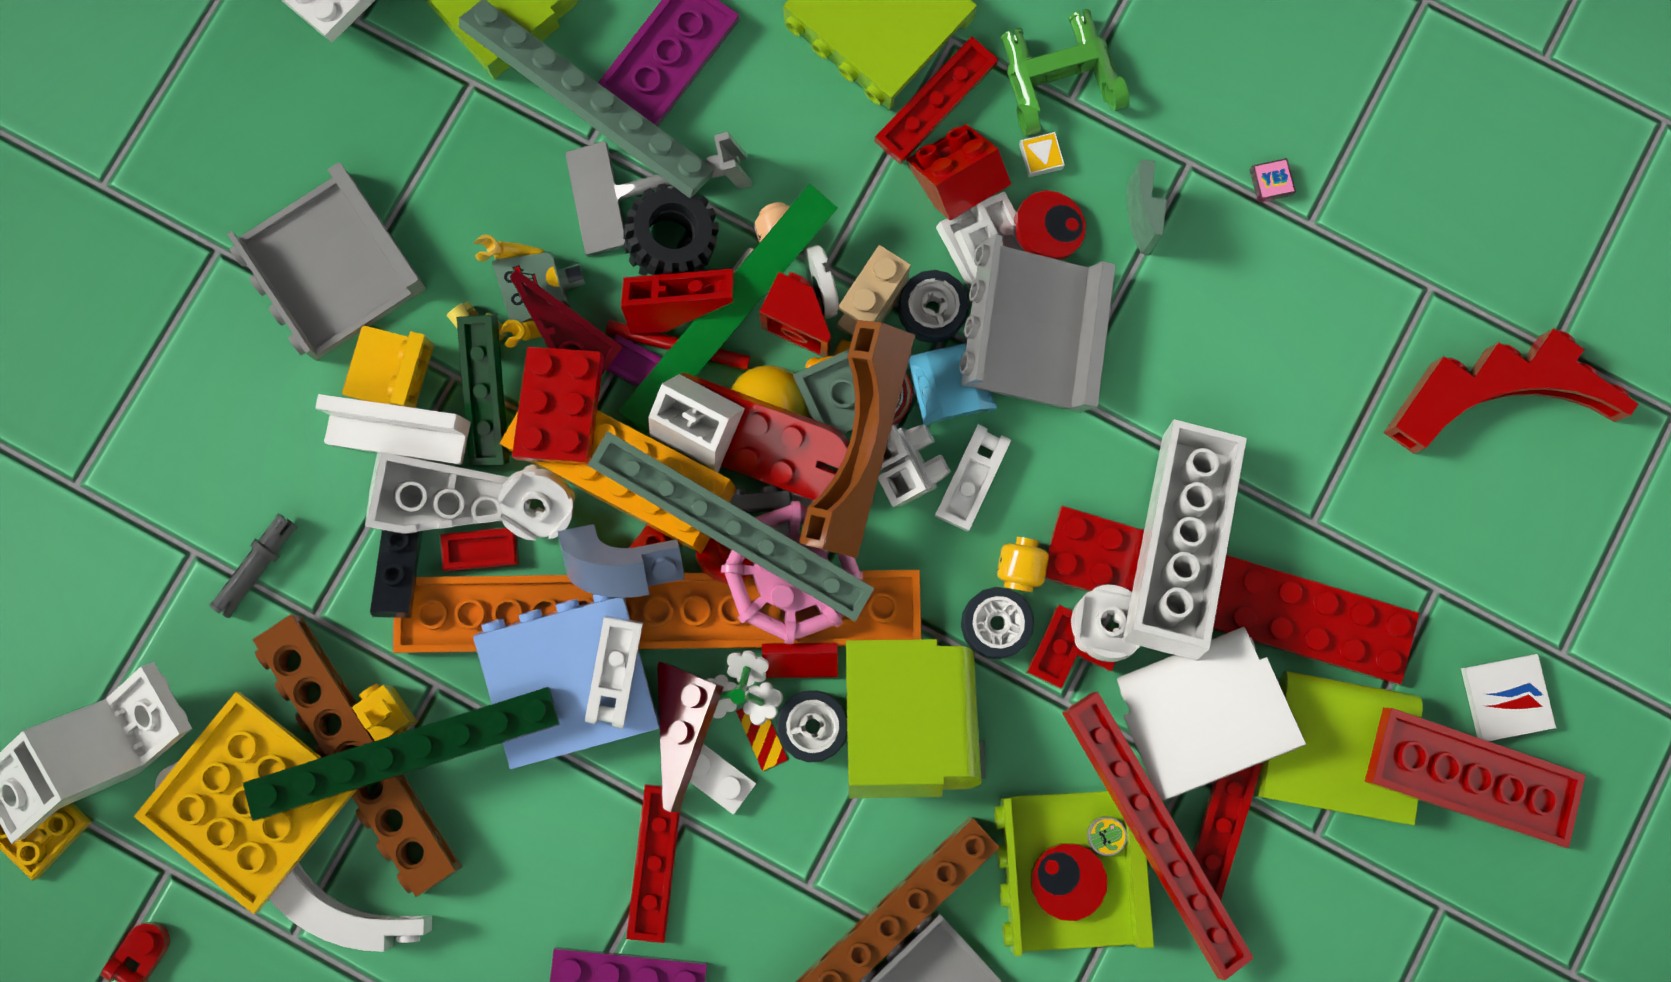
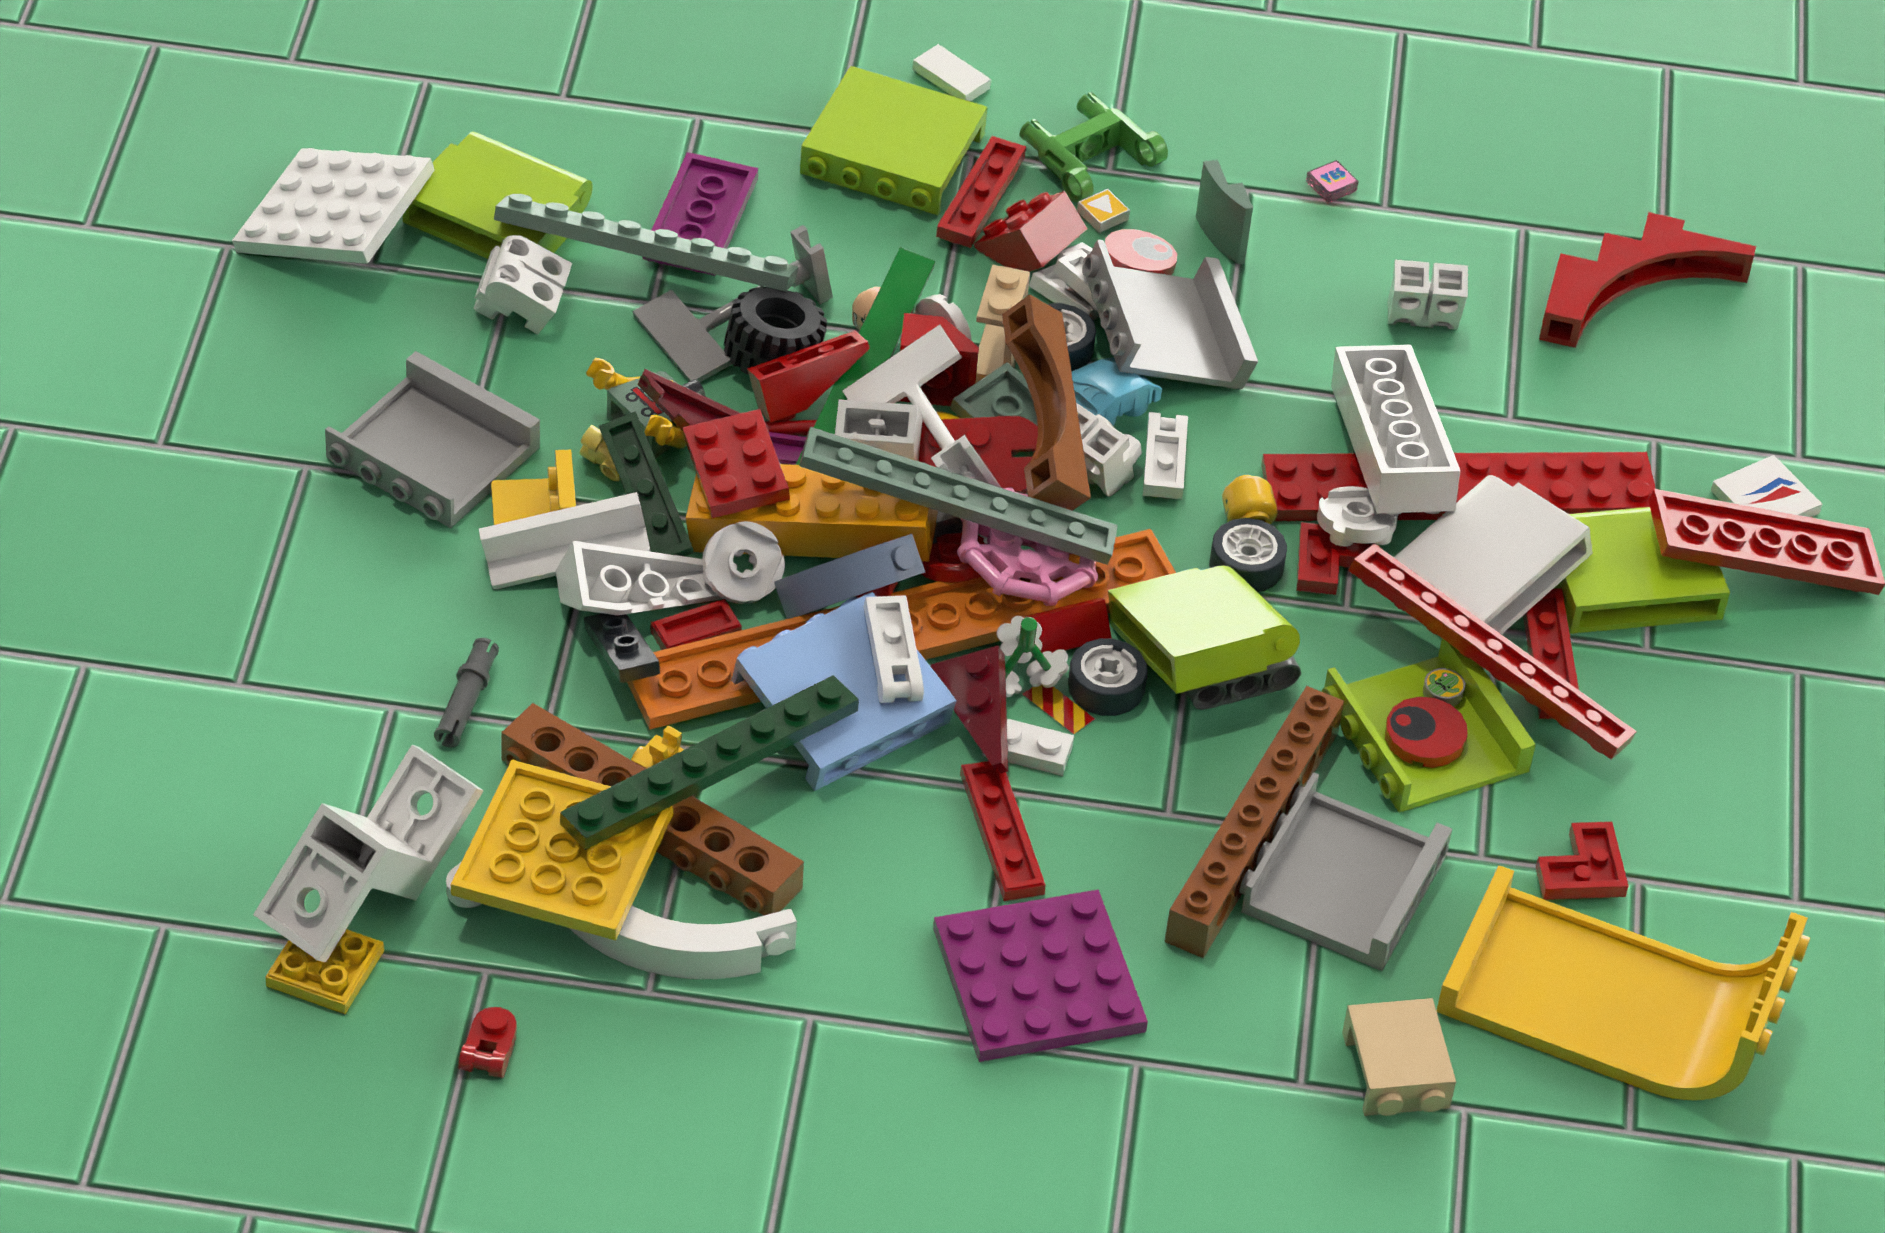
camera: 20 degrees left, 35 degrees down
none -> white hips [474,235,572,334]
none -> white piece [843,325,1001,488]
none -> white hips [1388,259,1468,330]

